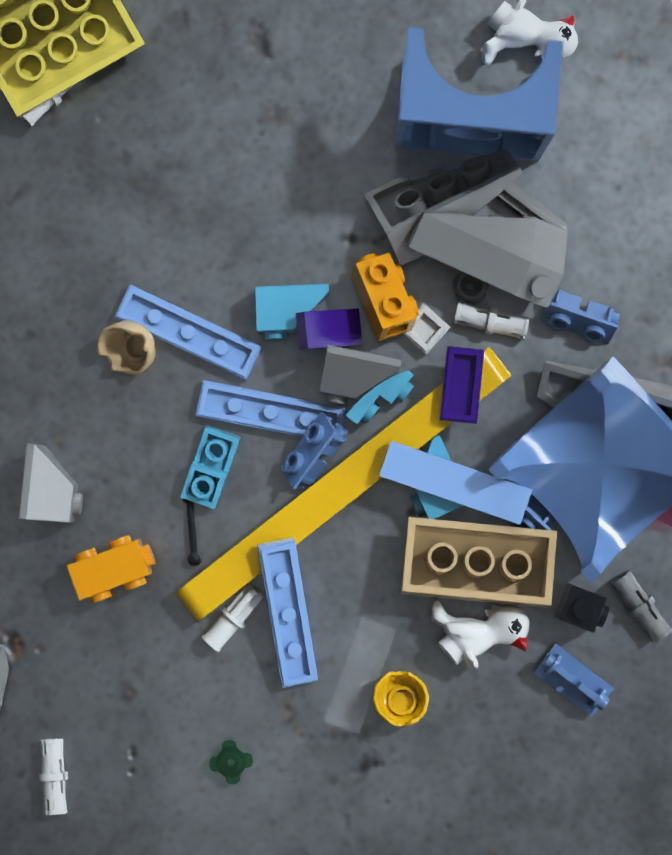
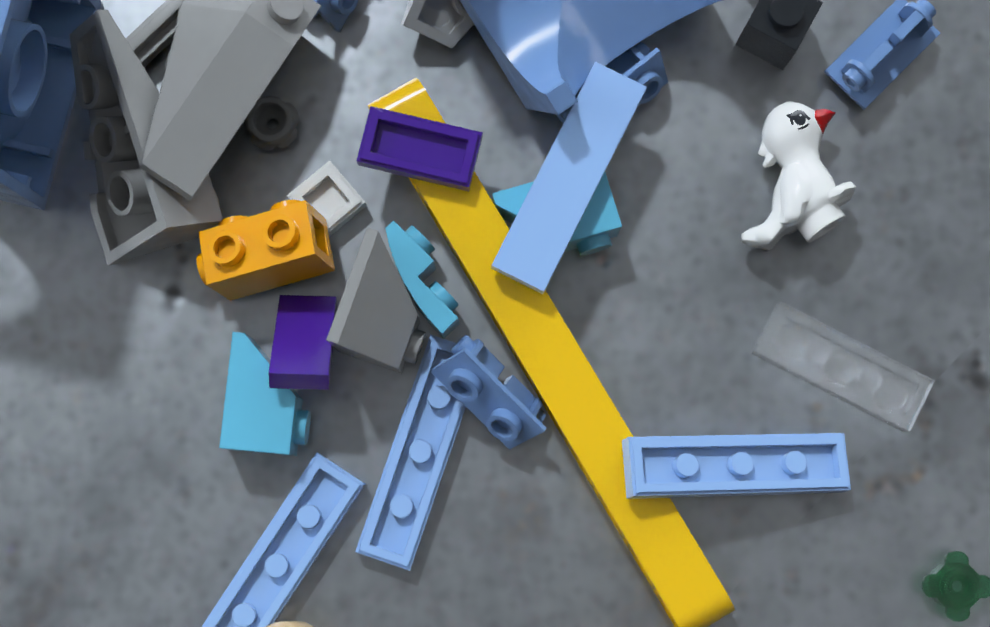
camera: 85 degrees left, 5 degrees down
medium azure slope [180,425,241,509] -> none
black hinge [182,498,202,566] -> none
white axle [202,584,264,652] -> none
yellow hair [372,671,429,727] -> none
tan slope [400,517,557,608] -> none
white pin [453,301,530,340] -> none

